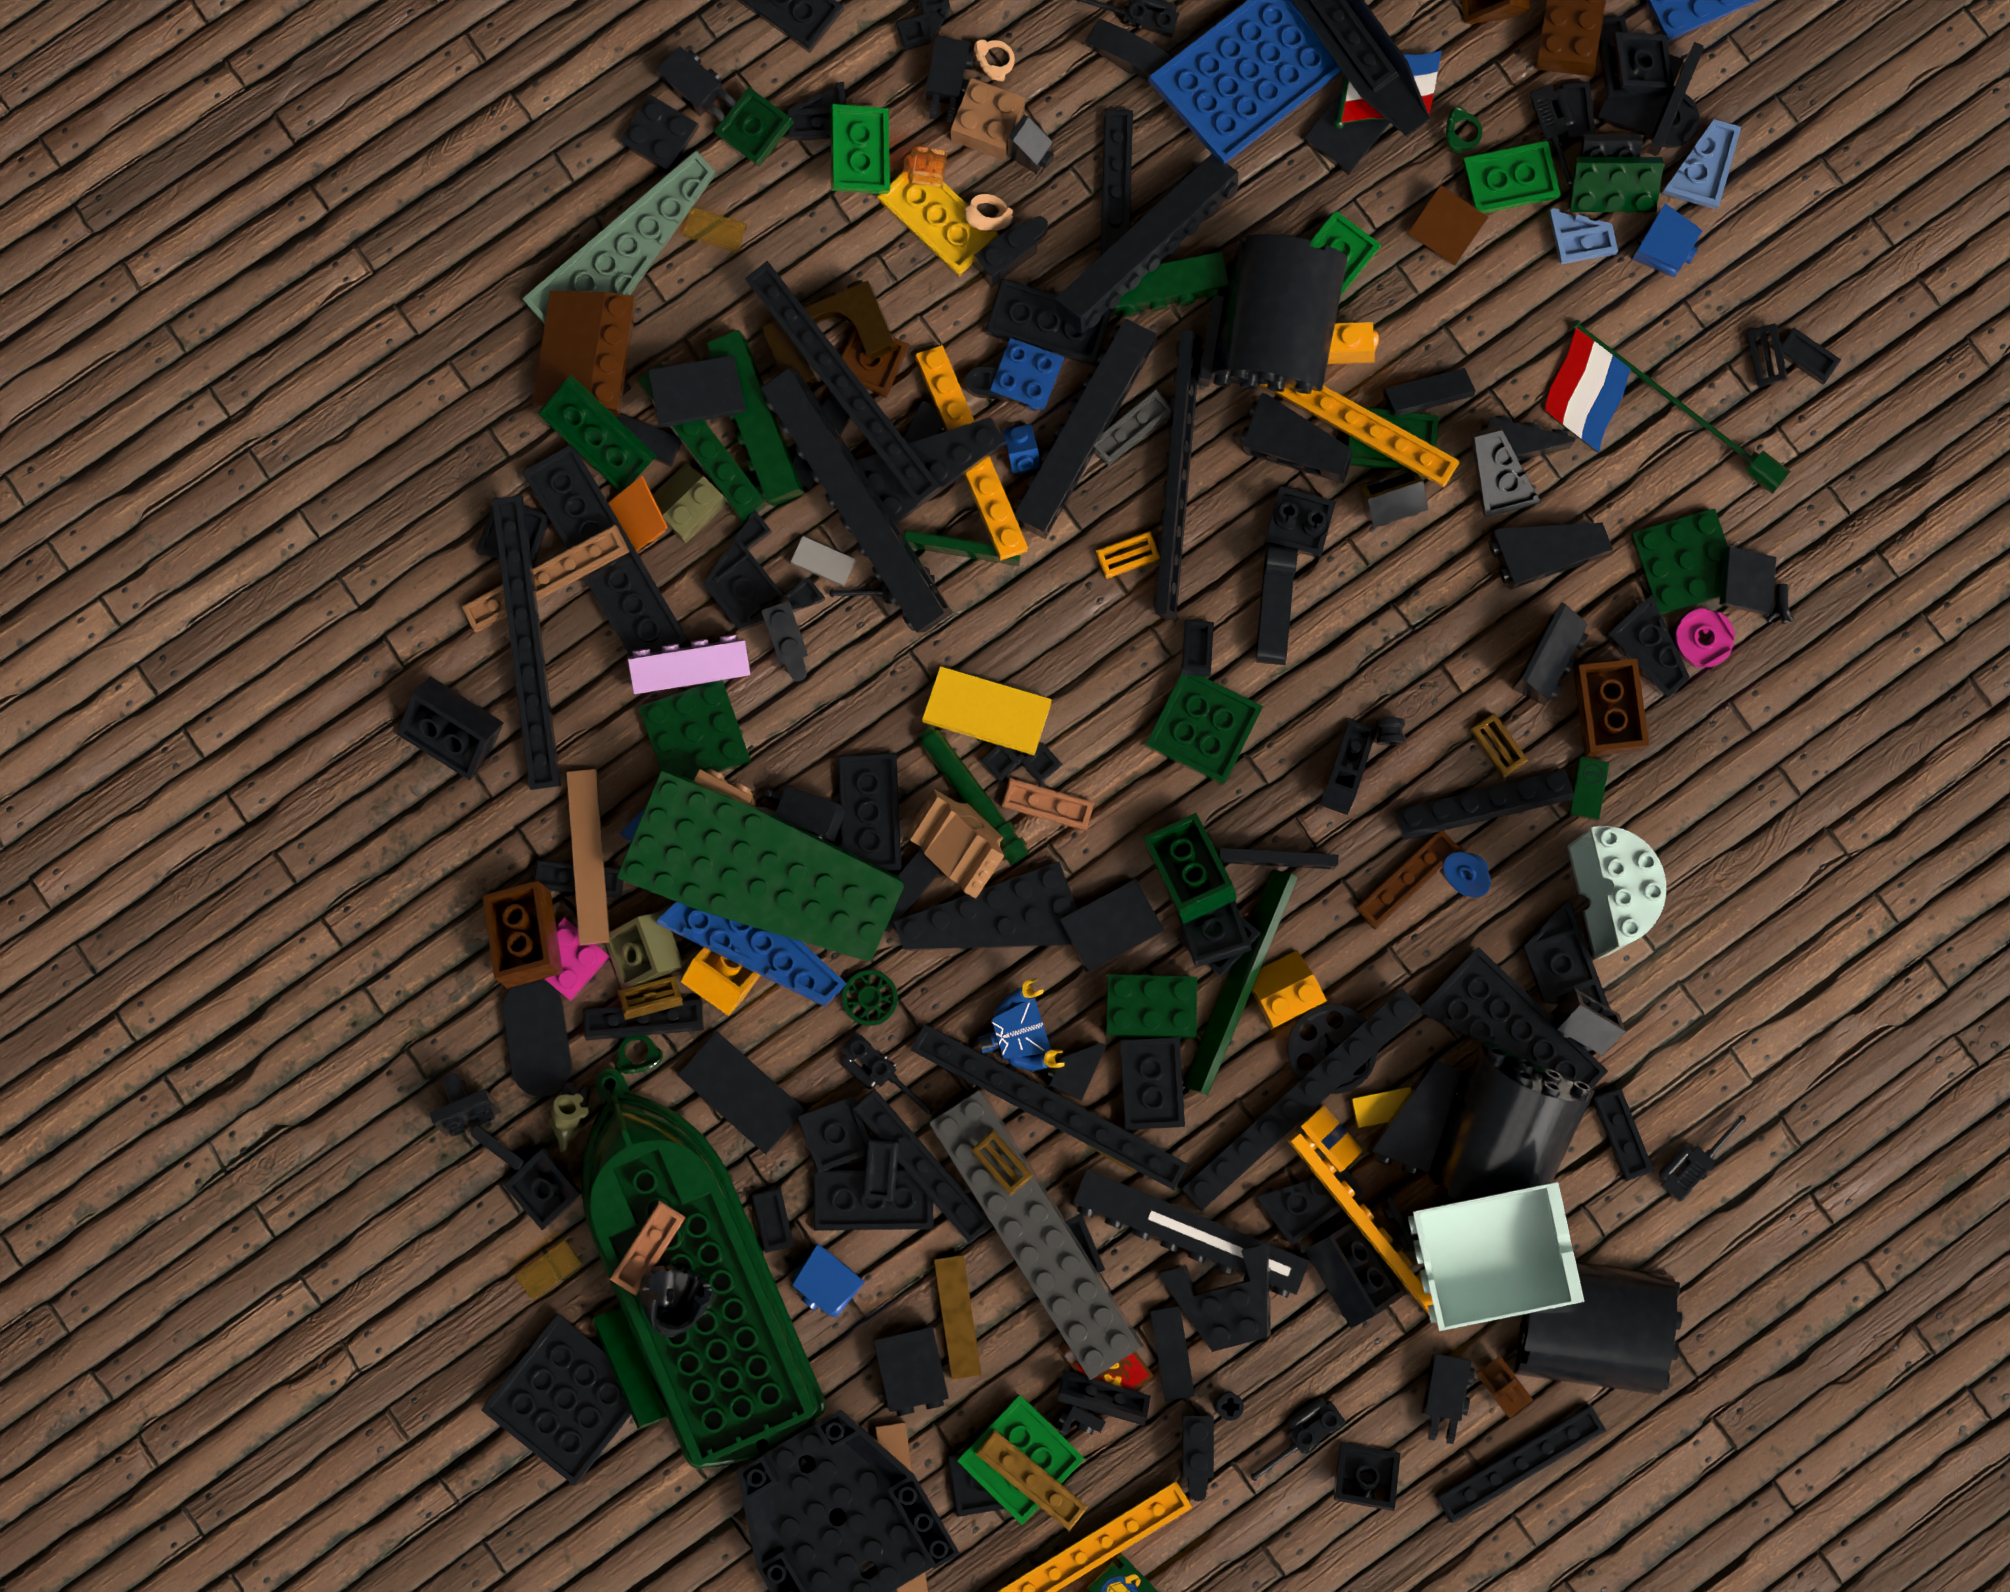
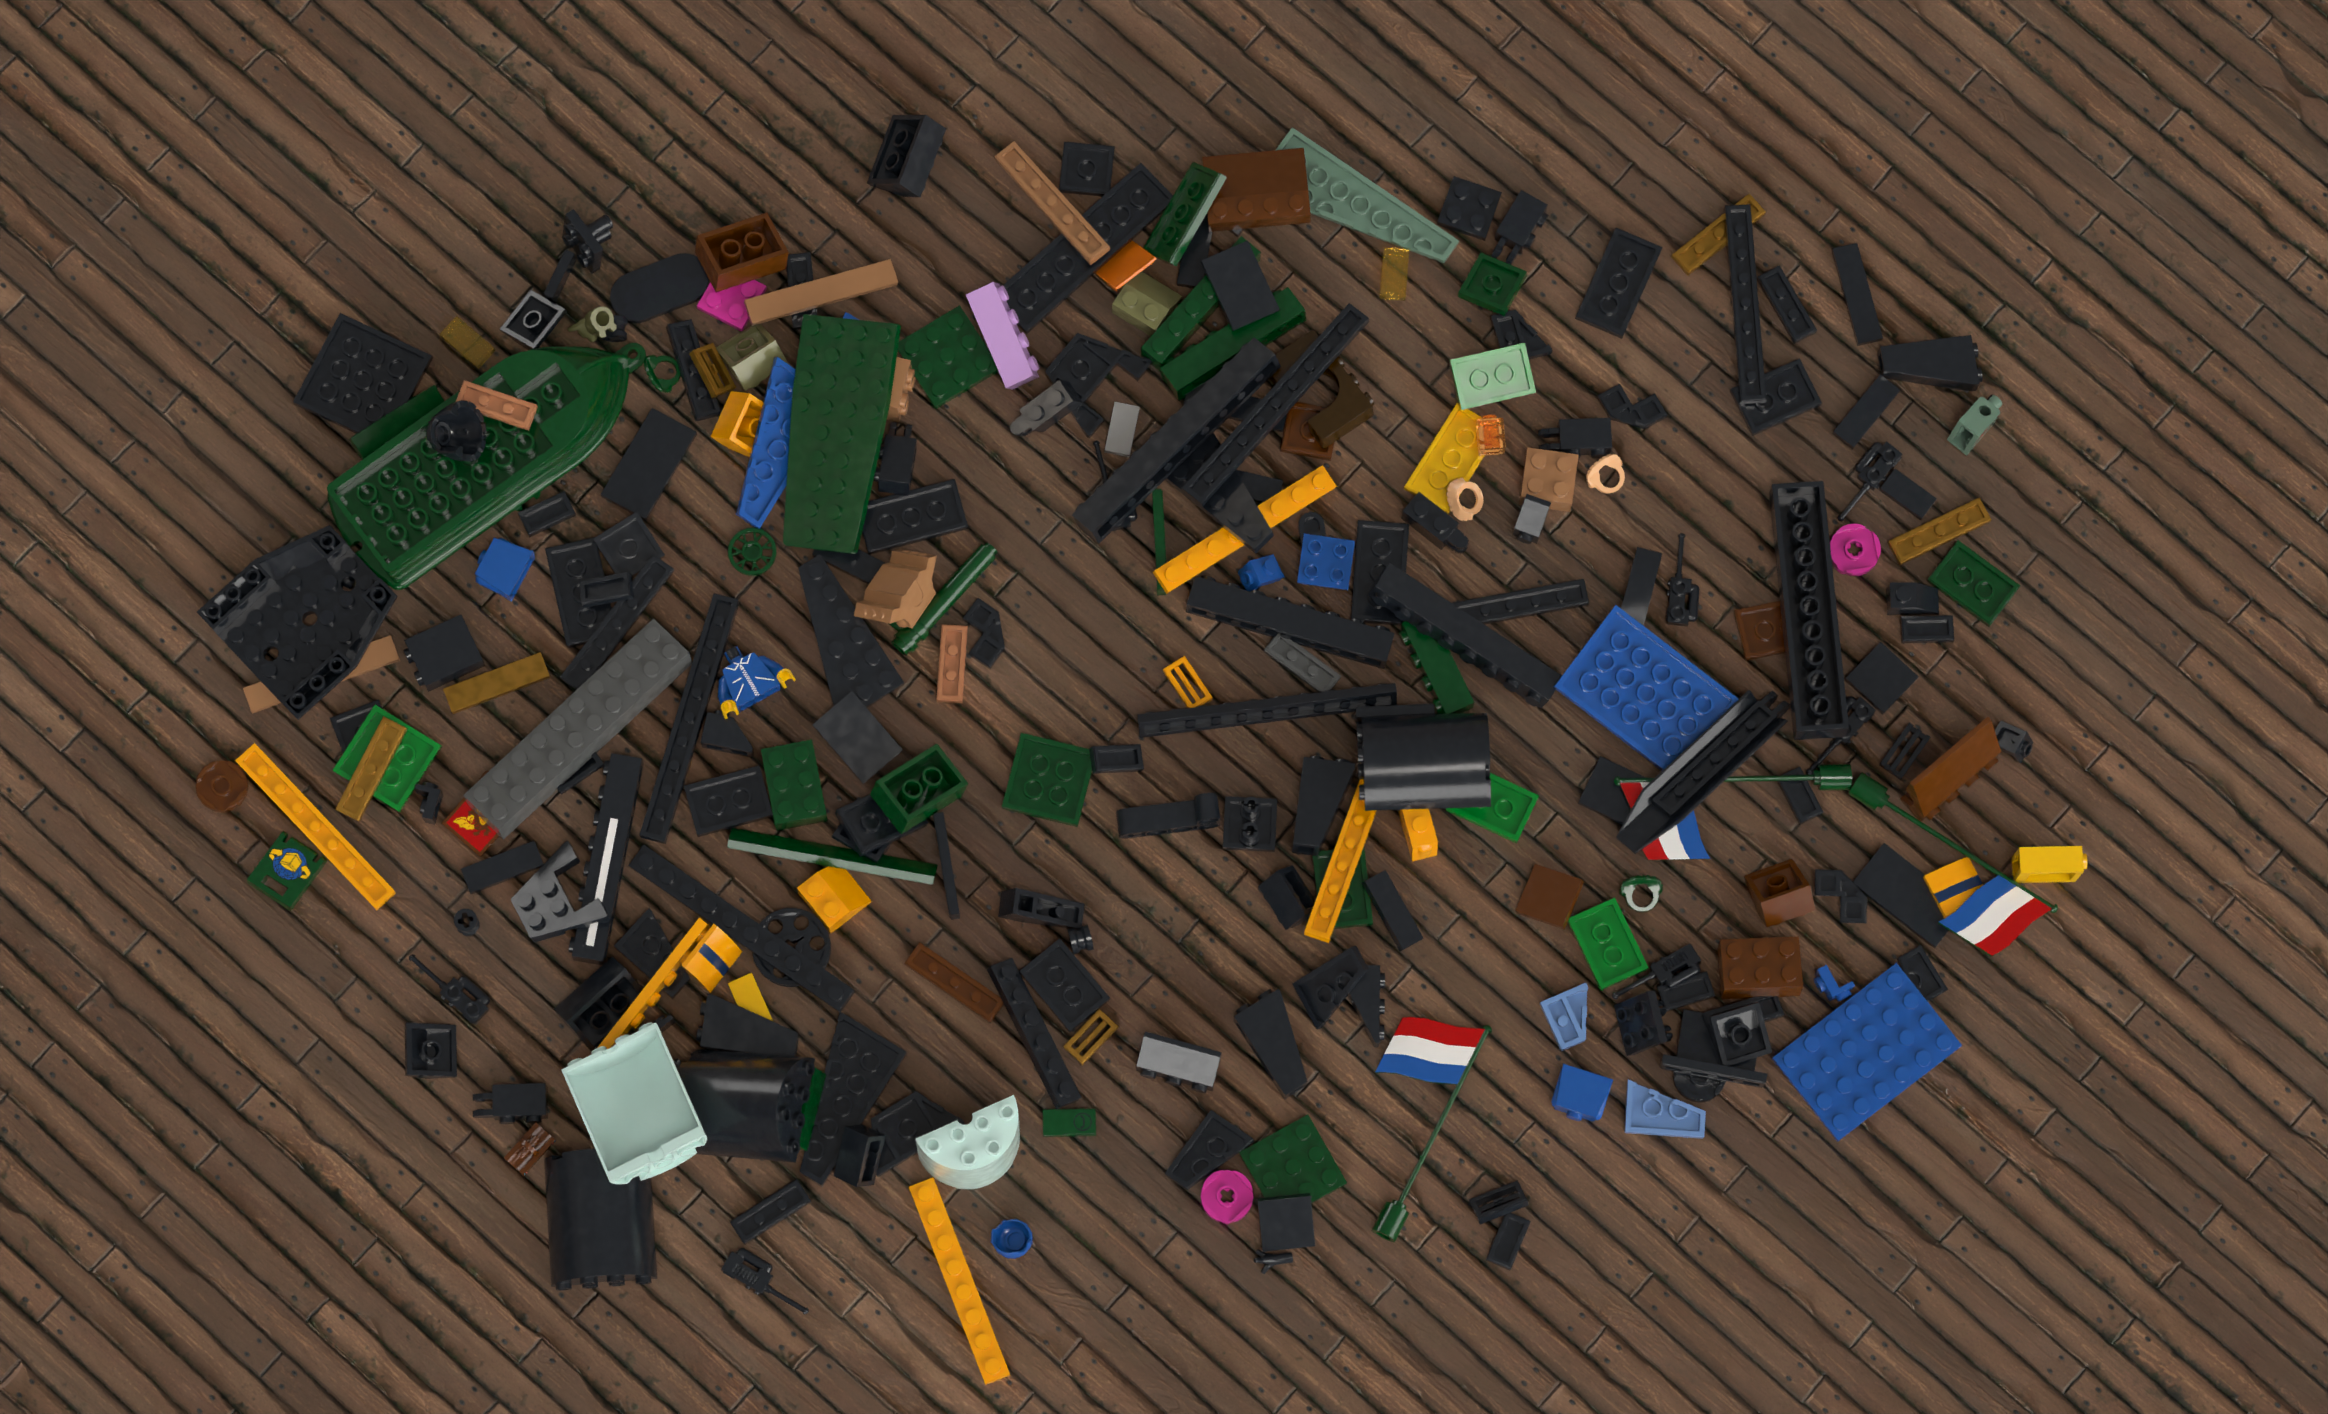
camera: 75 degrees right, 5 degrees down
black plate [492,495,561,790] -> none
black piece [840,1033,933,1115] -> none
yellow tile [922,666,1052,756] -> none
pearl gold tile [971,1130,1034,1196] -> none
black plate [1057,1370,1151,1426] -> none
black hinge [1181,1415,1214,1502] -> none
black tile [1435,1404,1607,1523] -> none
blue piece [1443,852,1491,898] -> none
dark green plate [1569,157,1664,212] -> none
reddish brown brick [1573,659,1649,757] -> none
none -> light orange plate [909,1177,1010,1385]
none -> blue hair [991,1219,1033,1259]
none -> black plate [1019,938,1110,1033]

